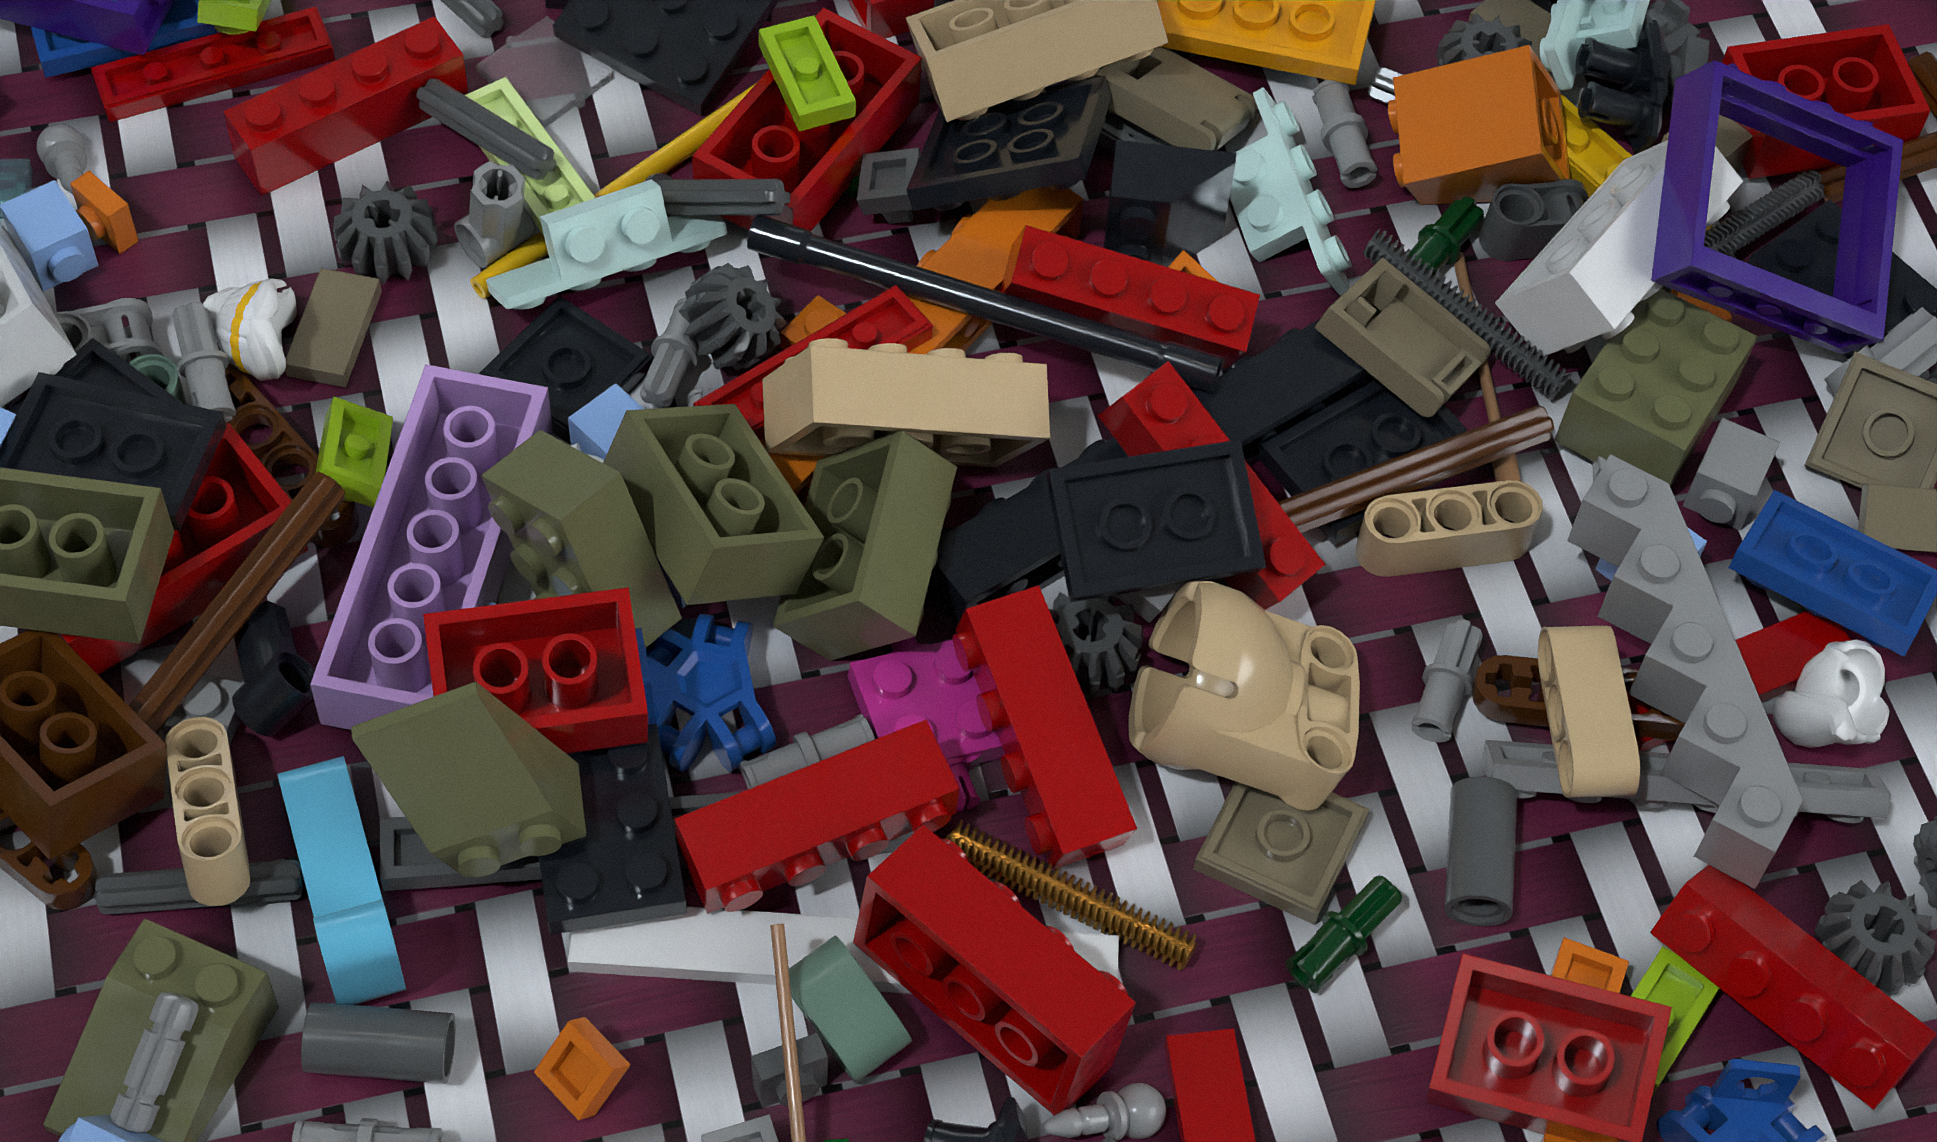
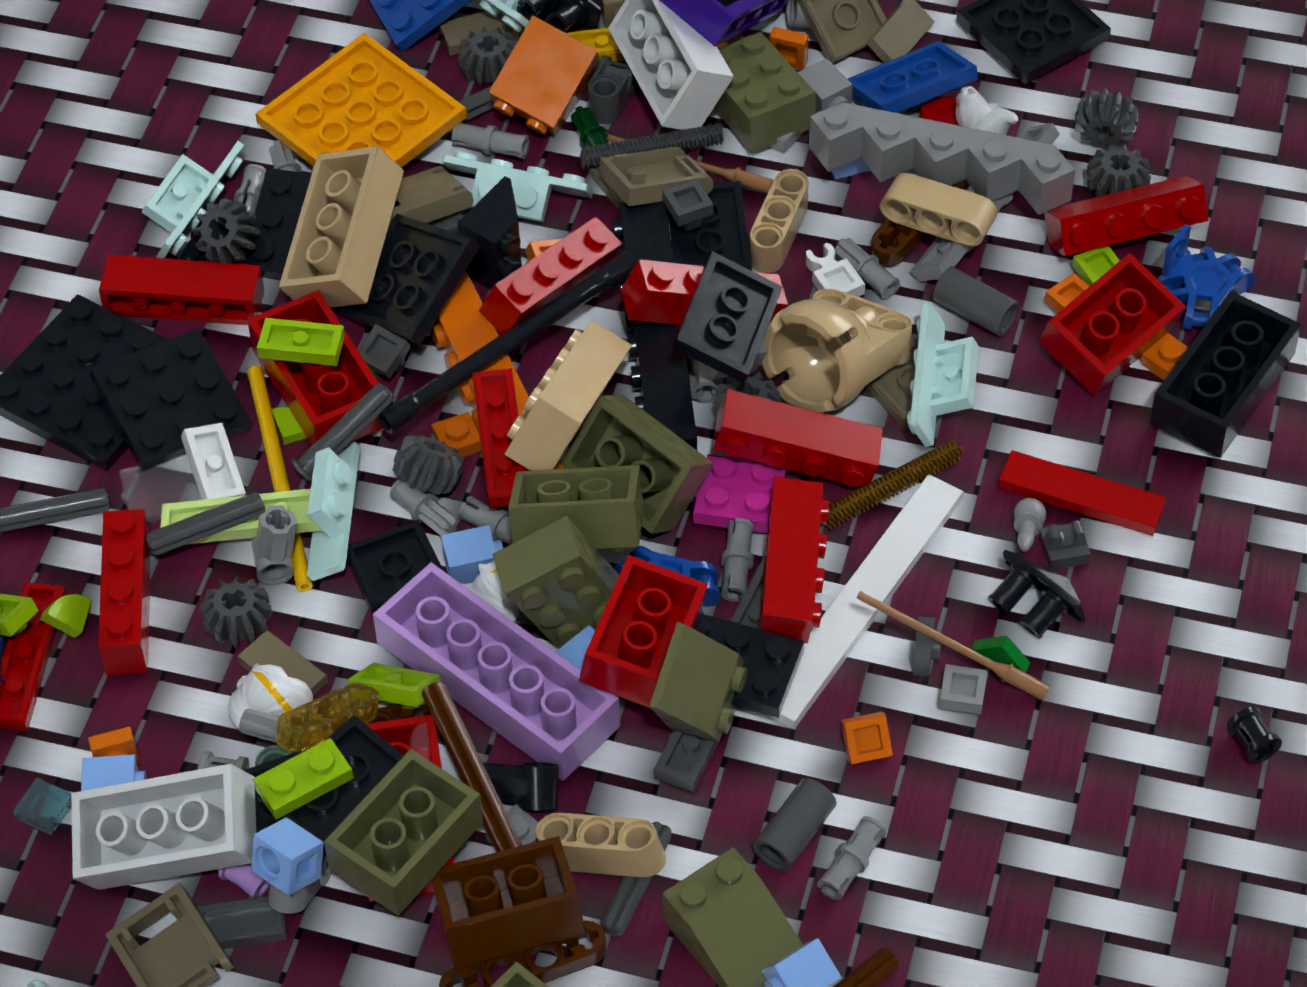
camera: 55 degrees left, 5 degrees down
light grey bar [36,124,87,195] -> none
light grey axle [110,992,199,1133] -> none
medium azure beam [277,756,406,1005] -> none
sand green beam [789,935,912,1083] -> none
red brick [853,825,1136,1116] -> none
reddish brown axle [1278,406,1554,533] -> none
dark green axle [1285,875,1402,993] -> none
none -> lime tile [40,594,92,638]
none -> white plate [181,423,246,500]
none -> lime plate [253,738,354,820]
none -> clear yellow beam [275,683,380,752]
none -> dark grey tile [662,179,713,231]
none -> orange plate [769,27,809,70]
none -> white plate [806,243,865,297]
none -> light aqua bracket [907,302,979,447]

